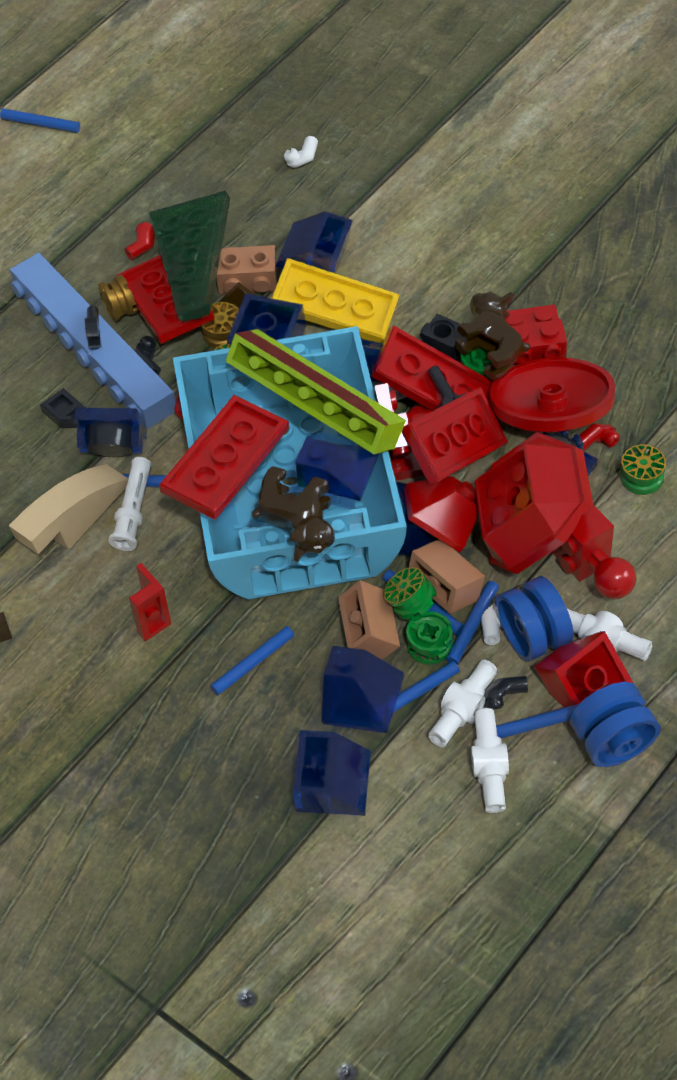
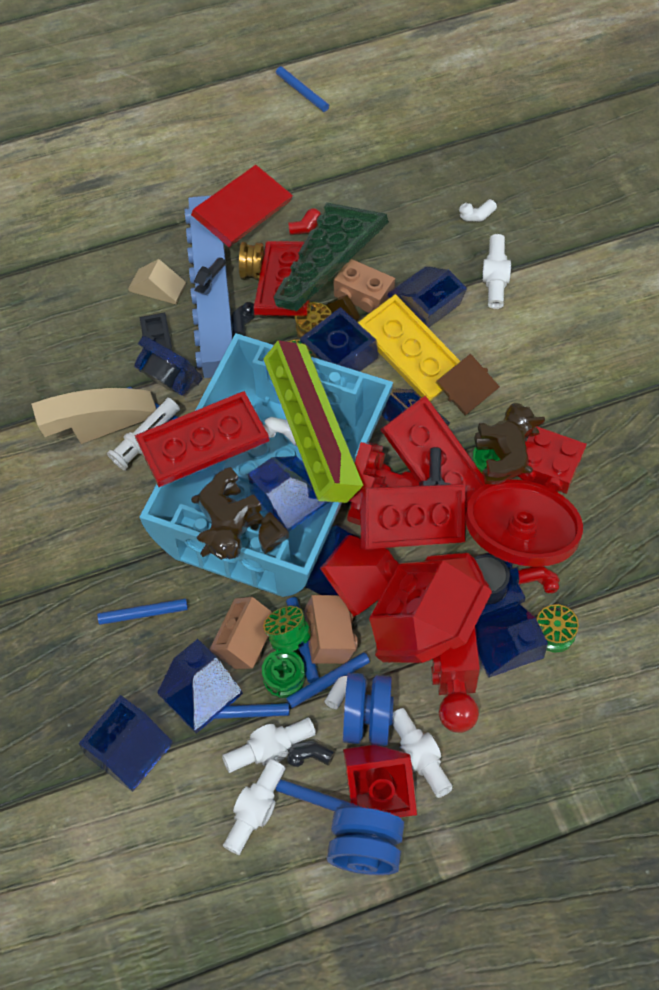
camera: 30 degrees right, 5 degrees up
red panel [129,563,172,641] -> none
black brick [420,313,463,361] -> none
none -> tan slope [128,259,186,305]
none -> red tile [191,164,293,247]
none -> dark brown tile [258,512,289,554]
none -> white arm [263,417,297,446]
none -> reddish brown piece [435,353,500,416]
none -> clear blue slope [475,604,548,678]
none -> white pin [483,234,511,309]

